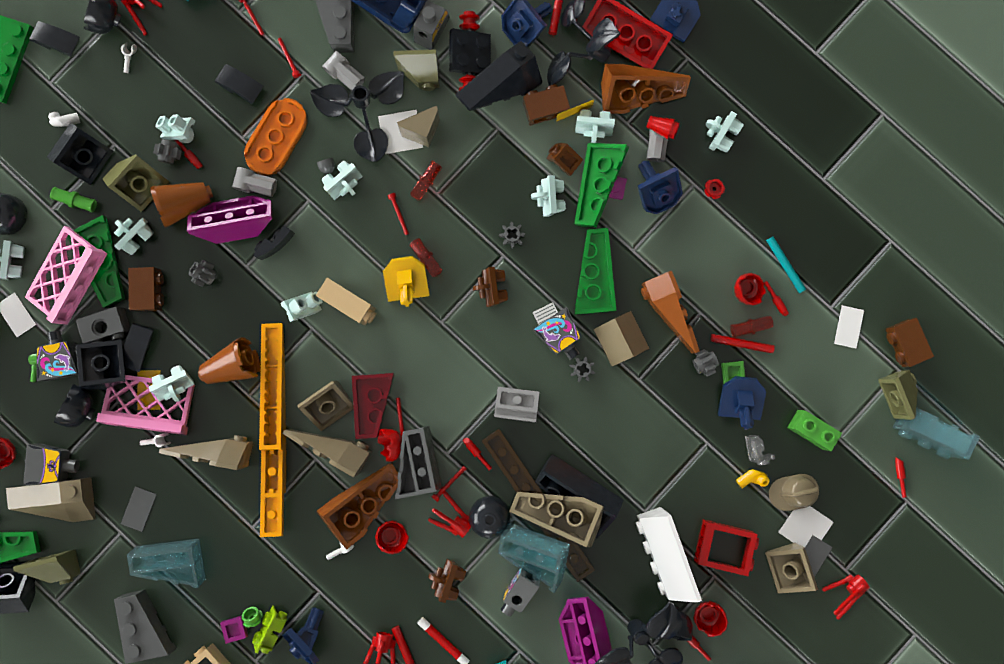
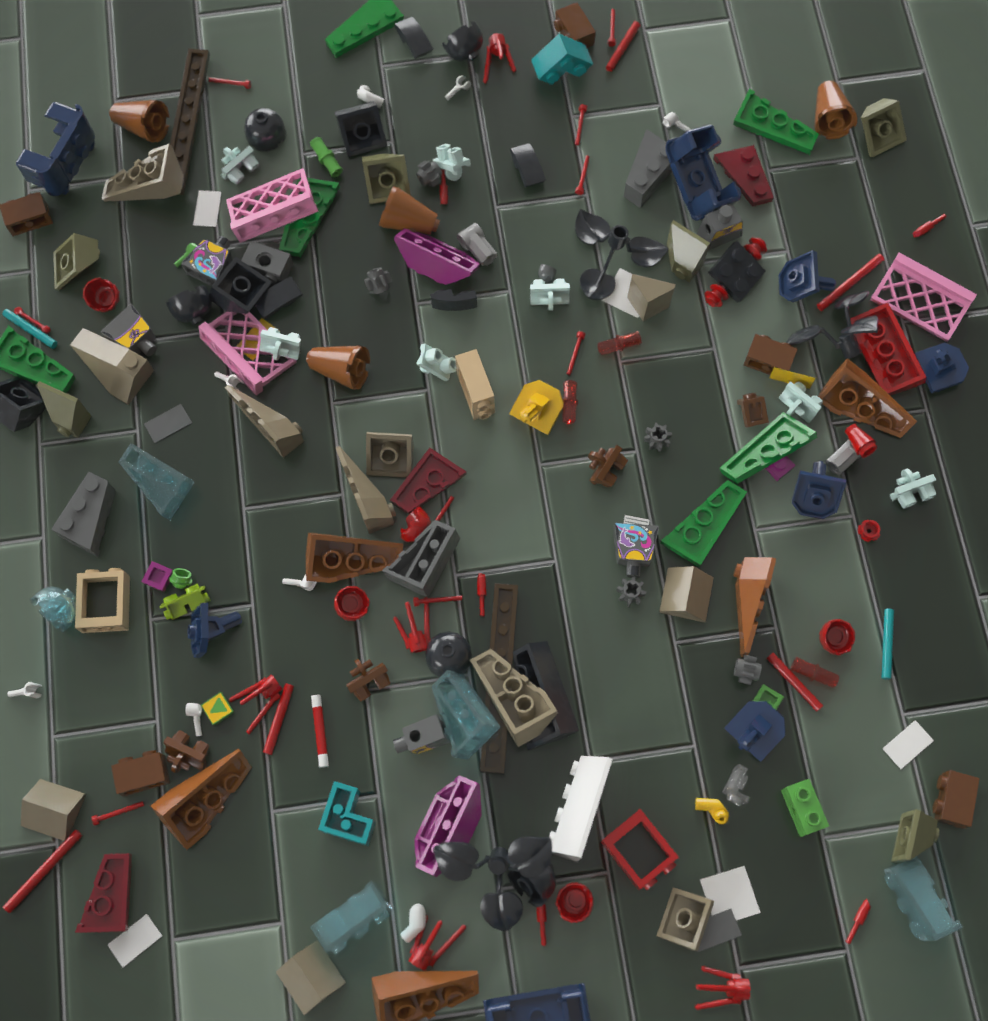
camera: 40 degrees right, 15 degrees down
light aqua hips [114,218,154,255] -> none
reddish brown brick [128,267,164,312] -> none
orange tile [244,98,308,176] -> none
light orange slope [259,323,286,537] -> none
light grey piece [322,51,365,91] -> none
black wedge [455,41,543,111] -> none
light grey plate [494,387,540,422] -> none
light aqua hips [531,175,566,217] -> none
red piece [764,281,789,316] -> none
dark tan piece [769,474,819,511] -> none

